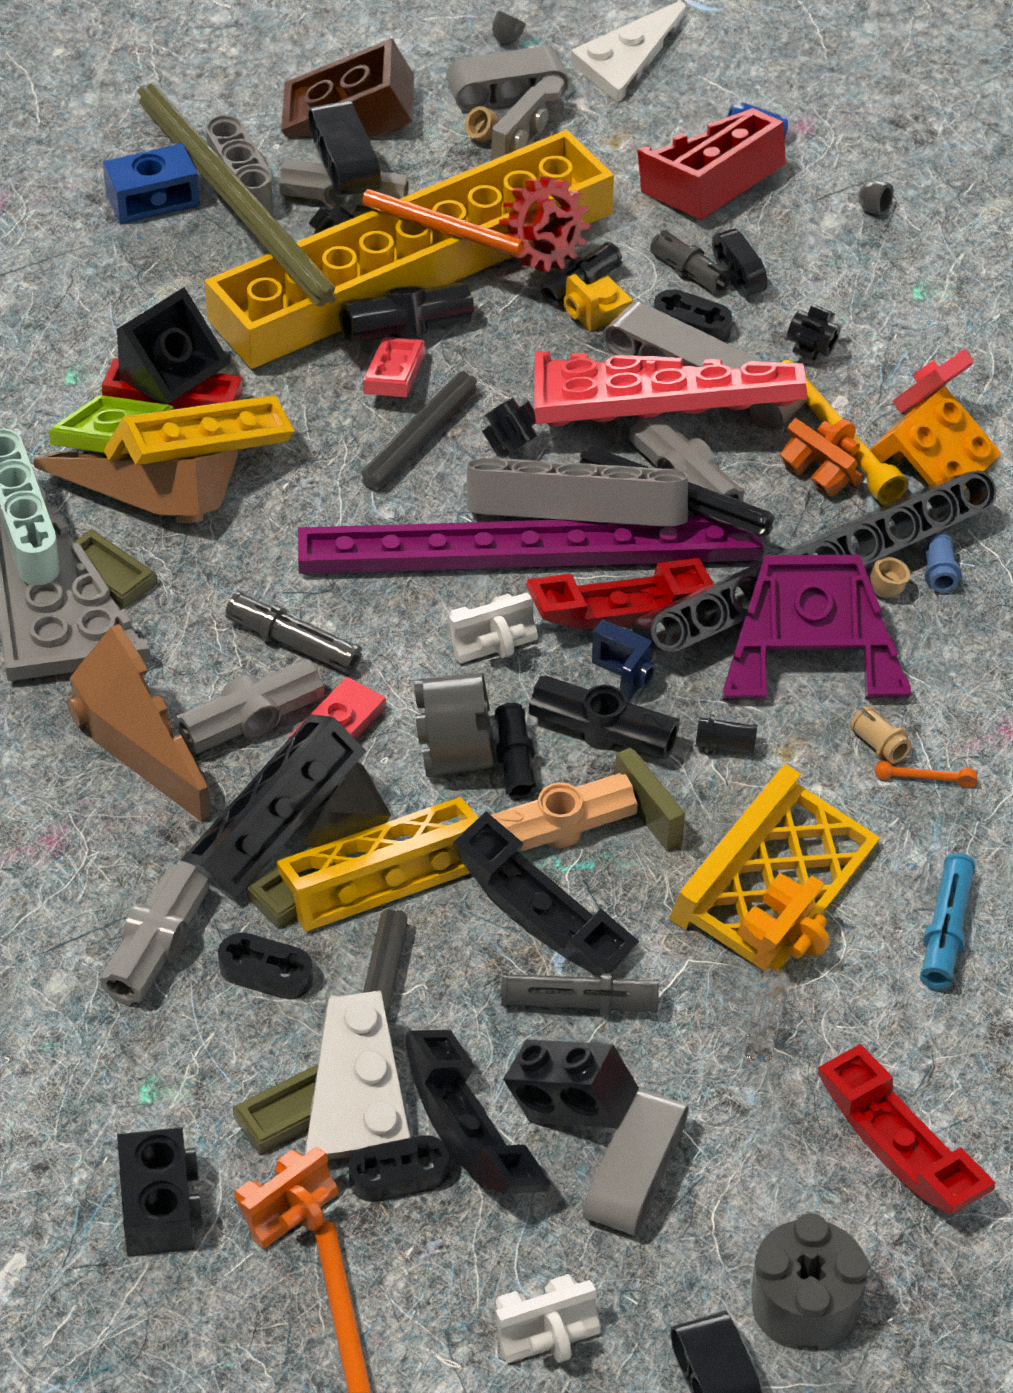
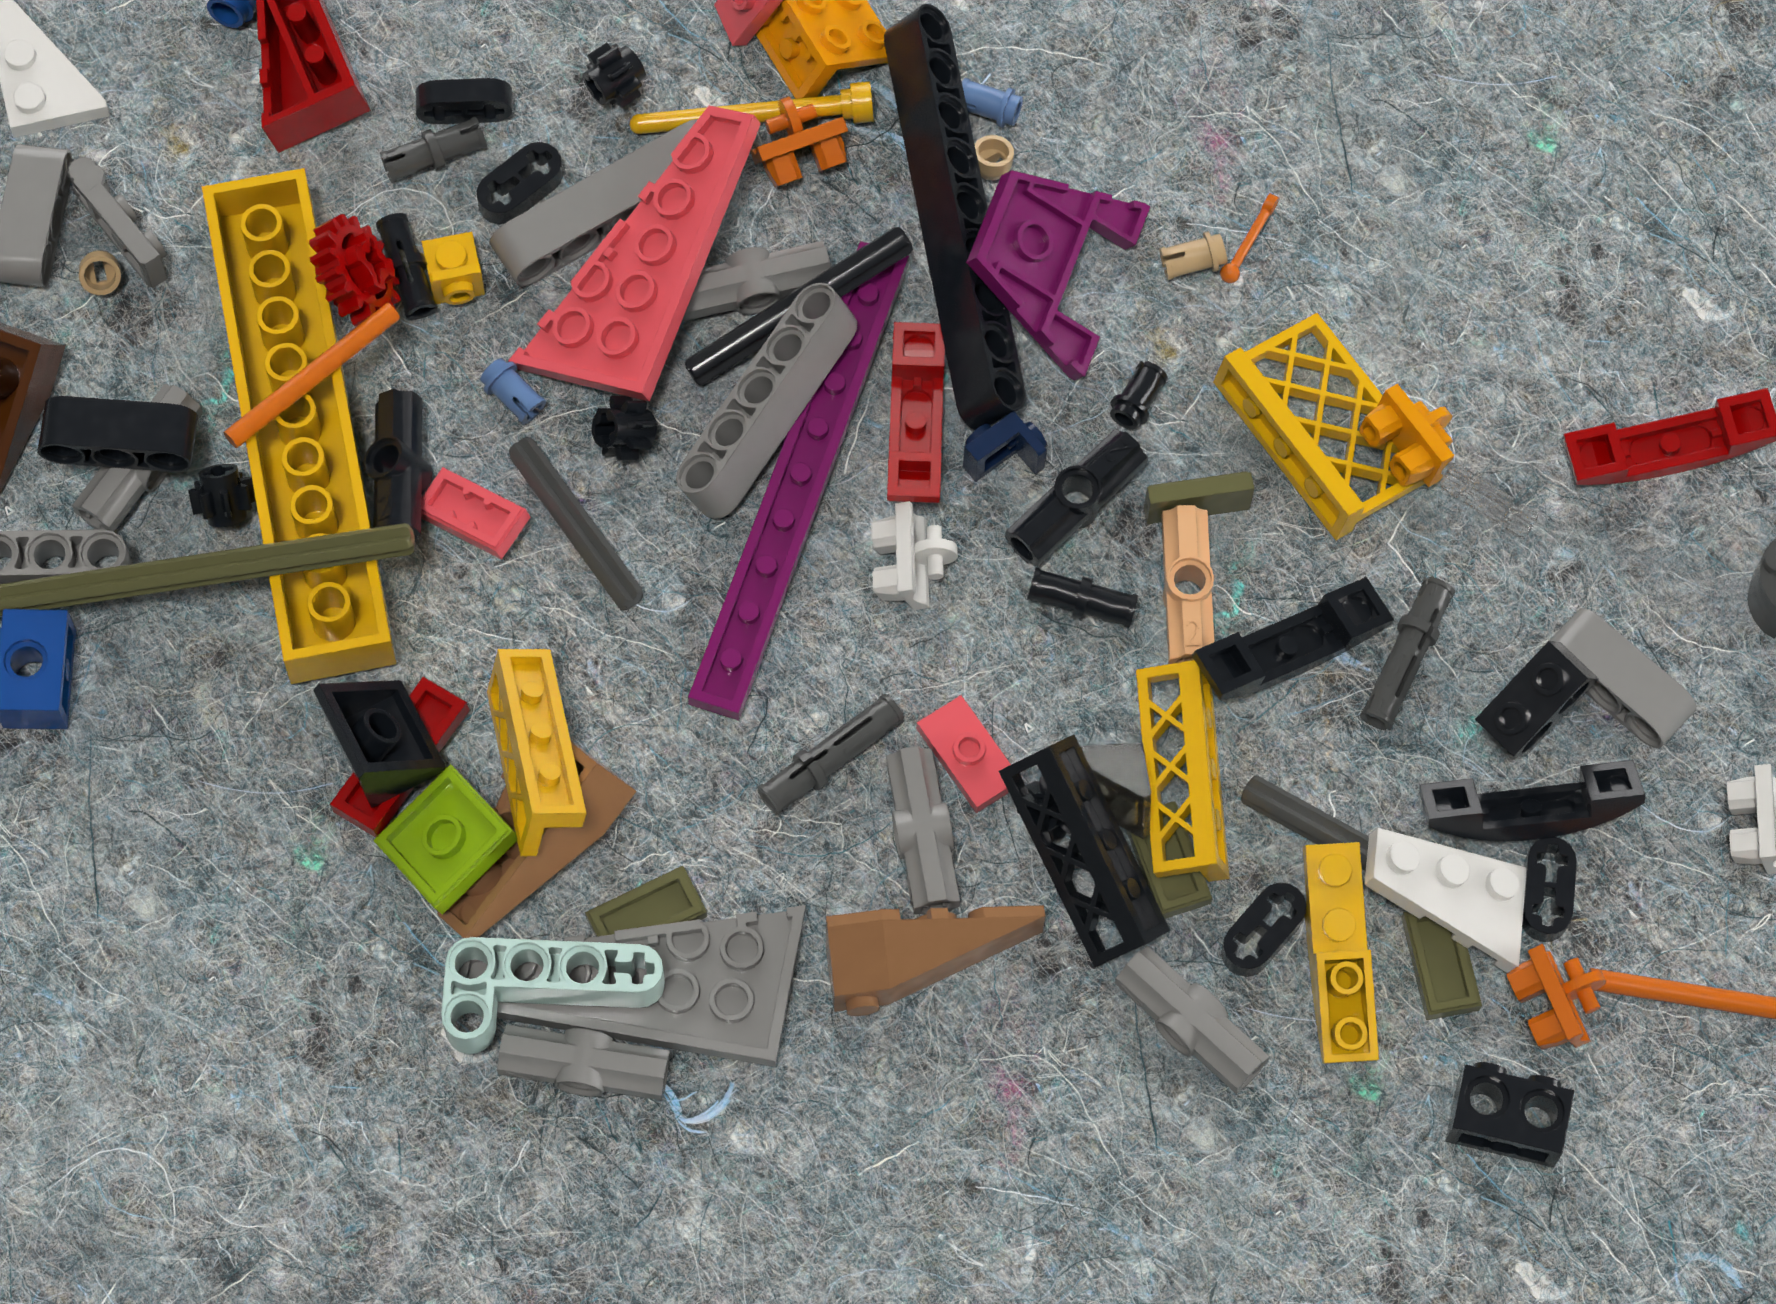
camera: 70 degrees left, 20 degrees up
dark grey brick [414,672,495,777] -> none
dark azure pin [920,853,976,990] -> none
none -> medium blue pin [480,358,546,425]
none -> yellow slope [1303,842,1379,1064]

